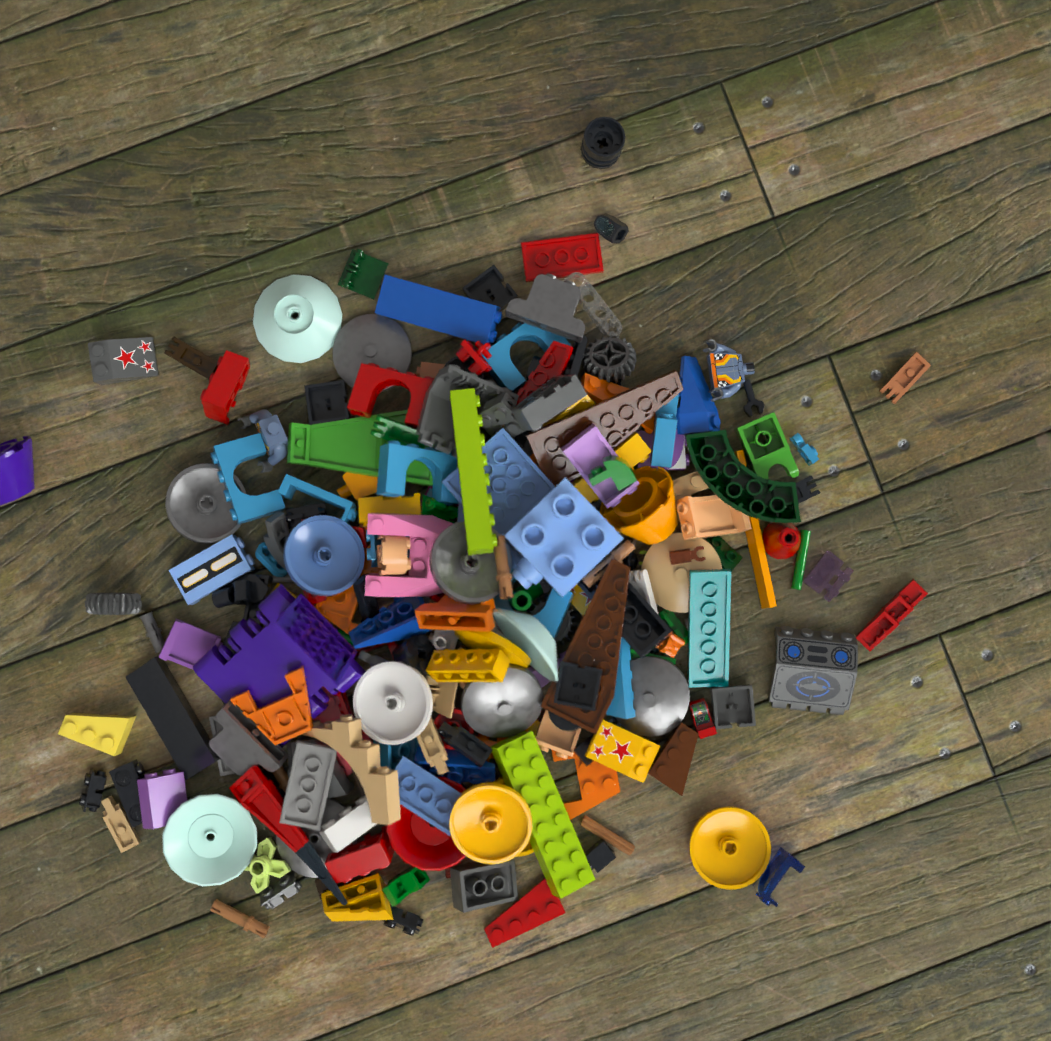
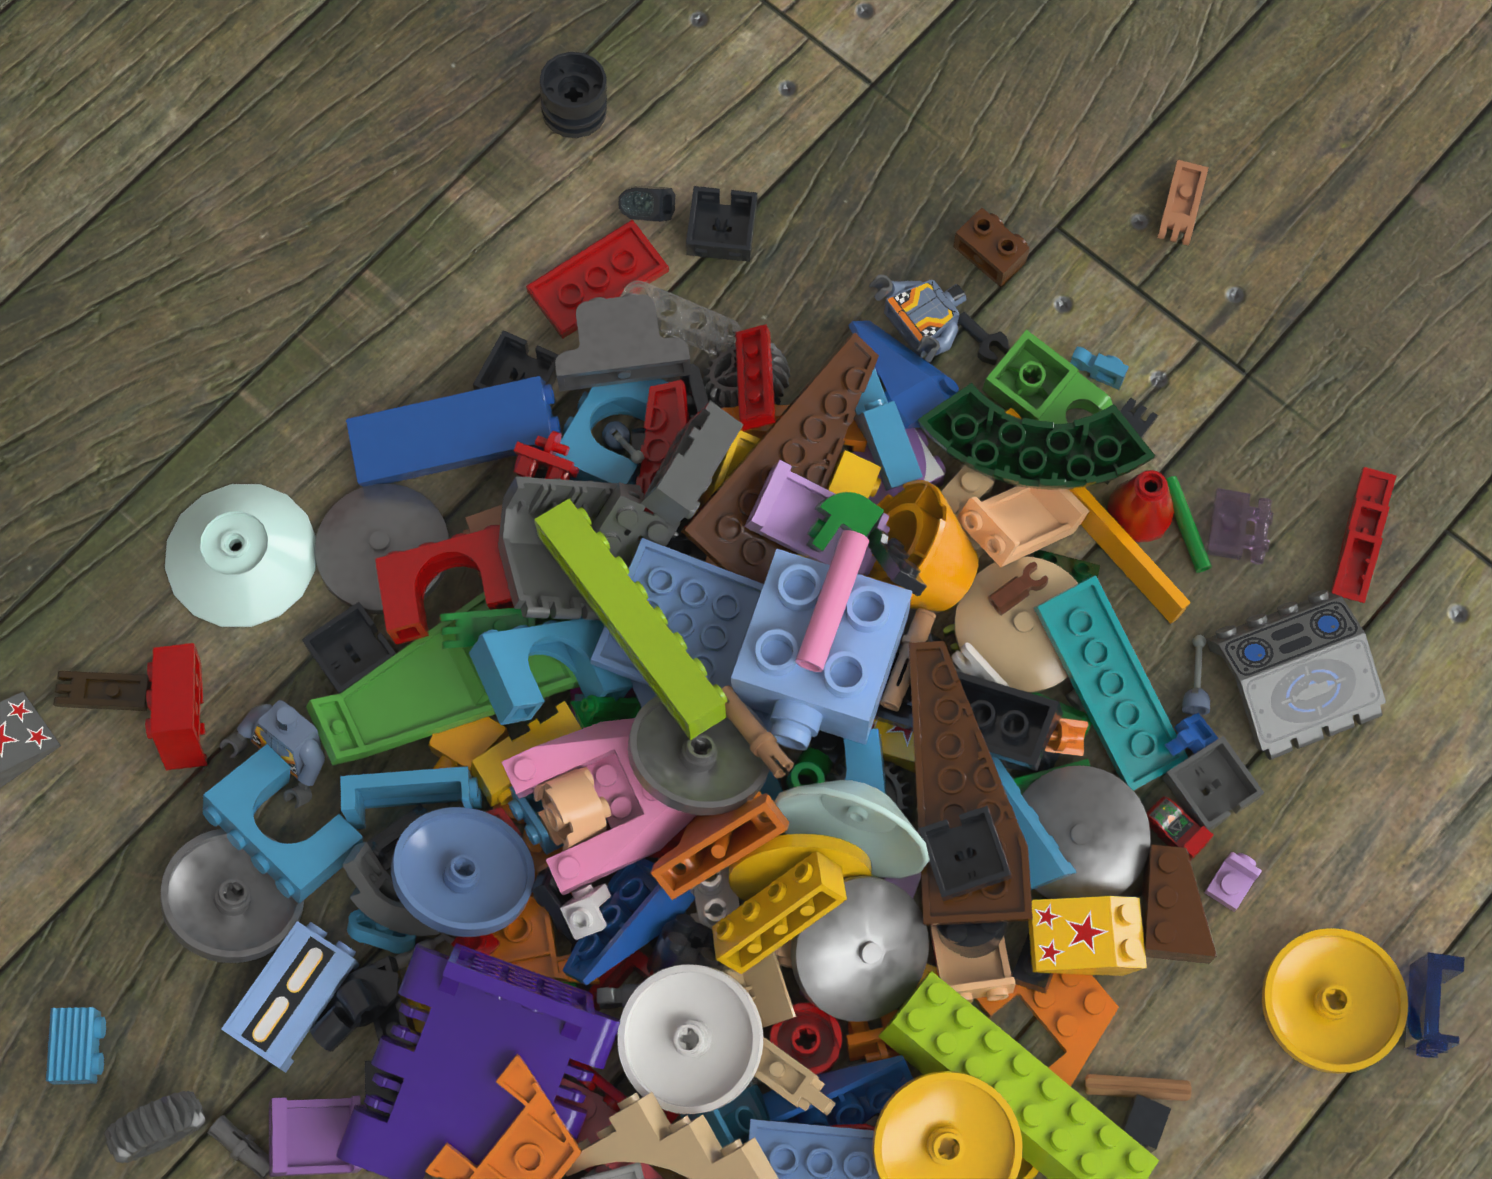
camera: 30 degrees left, 15 degrees down
dark green hinge [338,249,389,300] -> none
black hinge [438,721,493,768] -> none
none -> dark azure brick [46,1007,106,1085]
none -> white bracket [560,883,611,940]
none -> sand blue hinge [602,421,644,464]
none -> black piece [686,186,758,262]
none -> red tile [735,324,775,431]
none -> bright pink piece [795,530,869,672]
none -> black hinge [868,528,927,596]
none -> reddish brown brick [953,208,1030,287]
none -> blue plate [1165,712,1219,756]
none -> hinge [1182,635,1210,715]
none -> lavender bracket [1204,852,1262,912]

